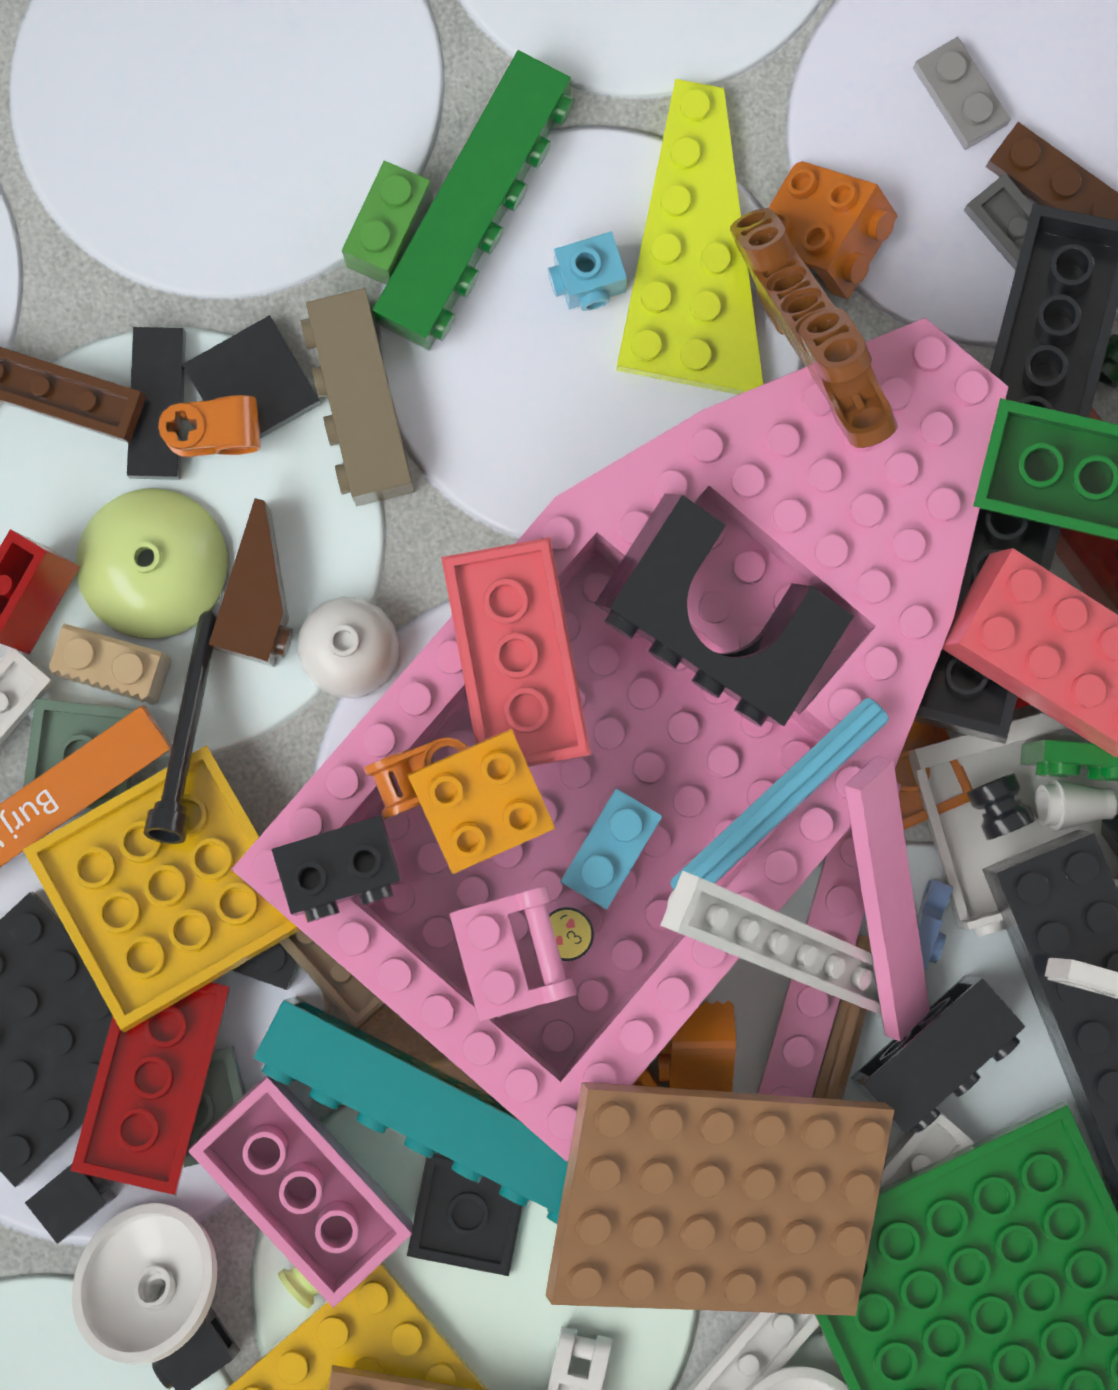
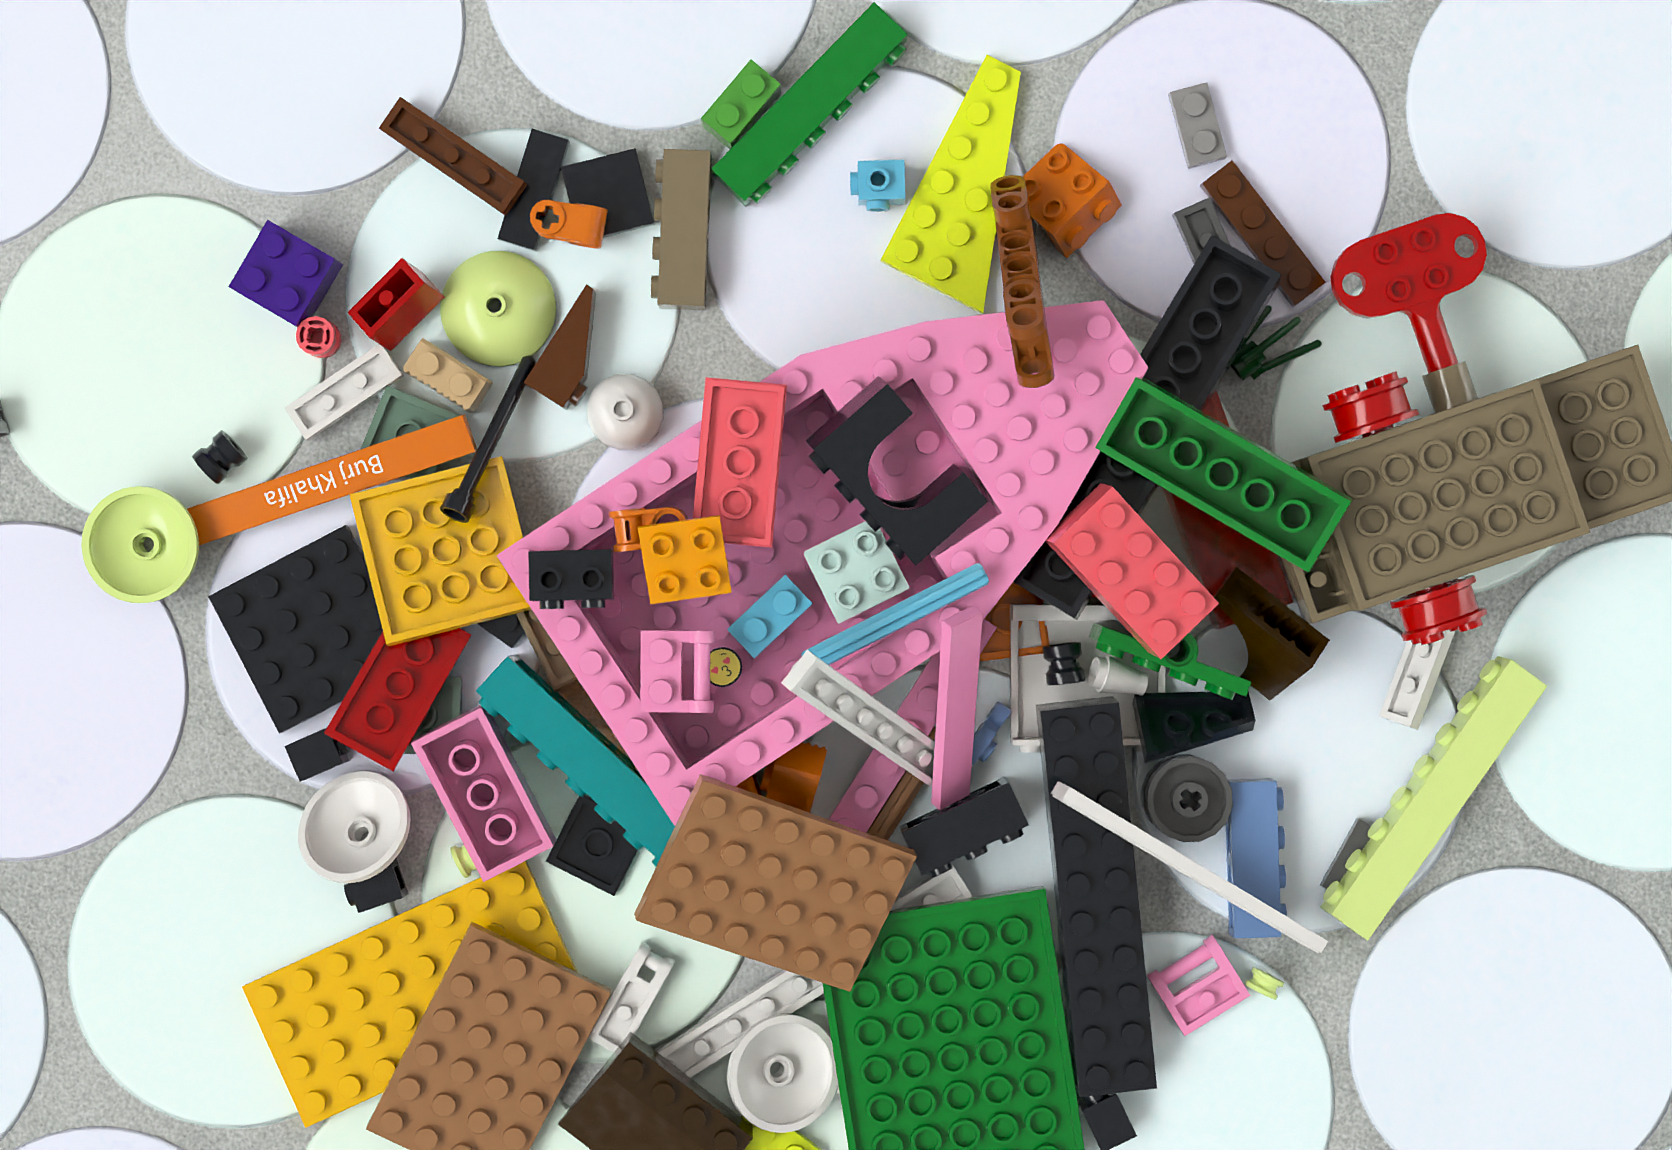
camera: 15 degrees right, 5 degrees up
none -> light aqua bracket [804,521,910,624]

